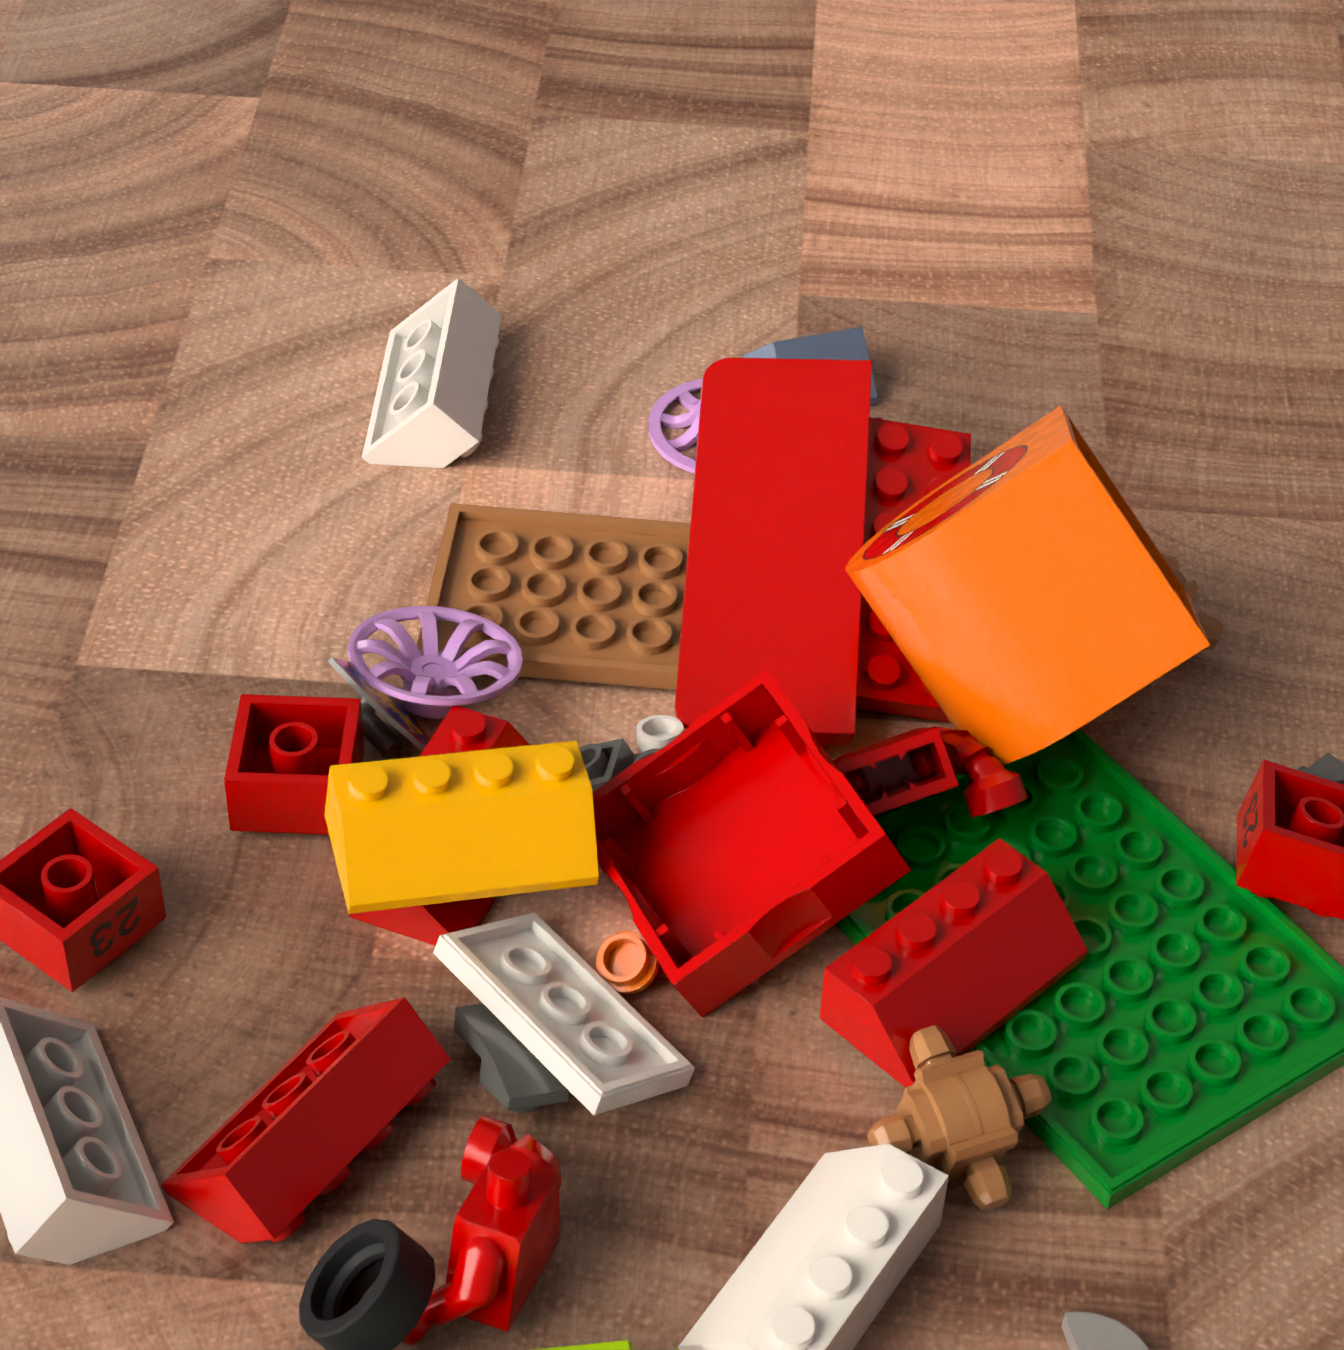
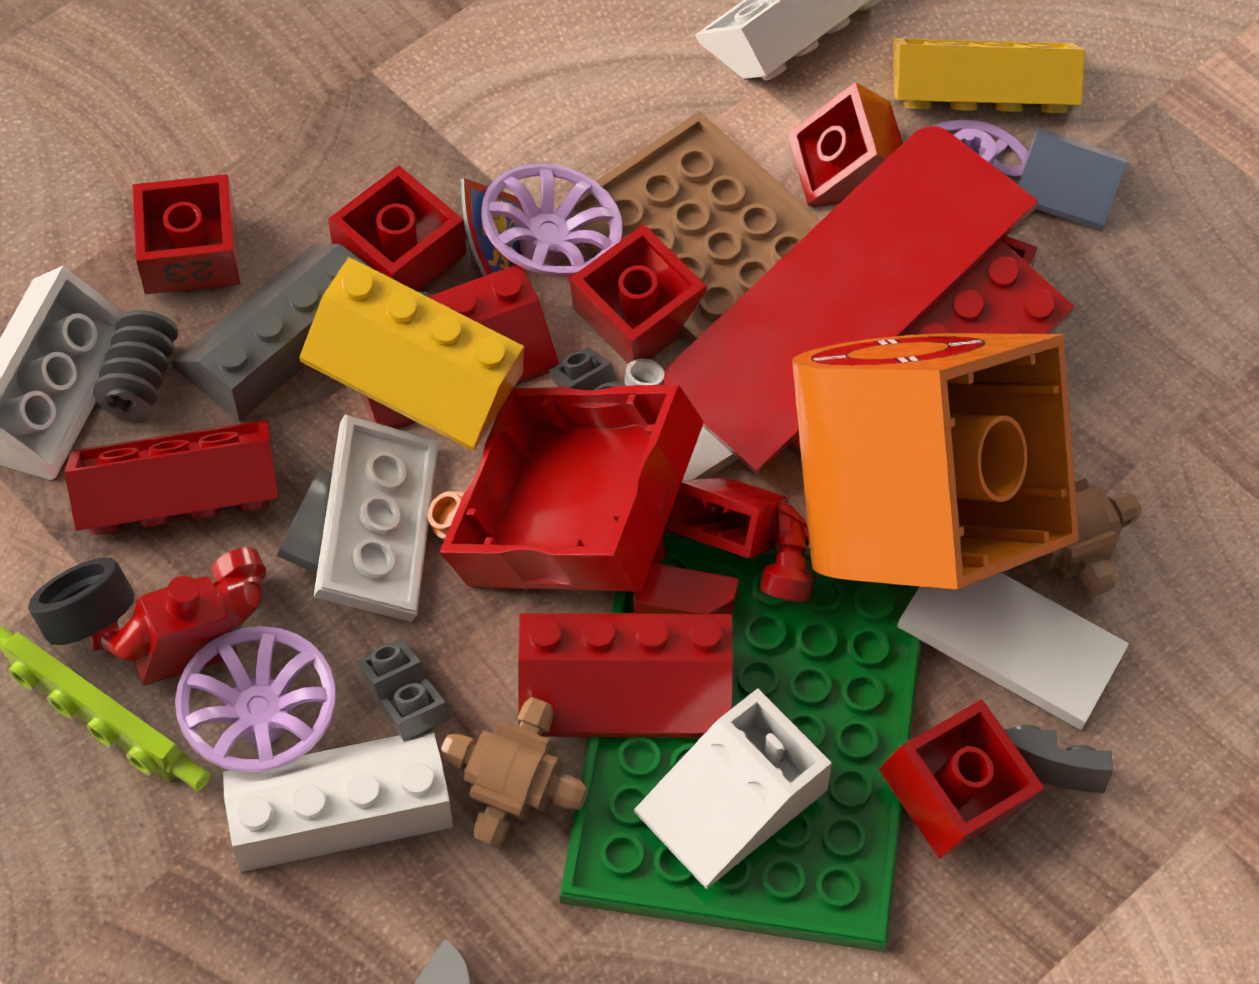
camera: 45 degrees right, 15 degrees up
none -> dark grey piece [93,310,178,422]
none -> dark grey slope [171,244,371,422]
none -> lavender wheel [175,626,336,772]
none -> dark grey slope [356,639,451,741]
none -> red slope [569,224,707,364]
none -> red piece [633,563,739,615]
none -> white slope [635,688,832,889]
none -> red slope [788,82,903,208]
none -> yellow slope [893,38,1085,113]
none -> white tile [897,573,1129,730]

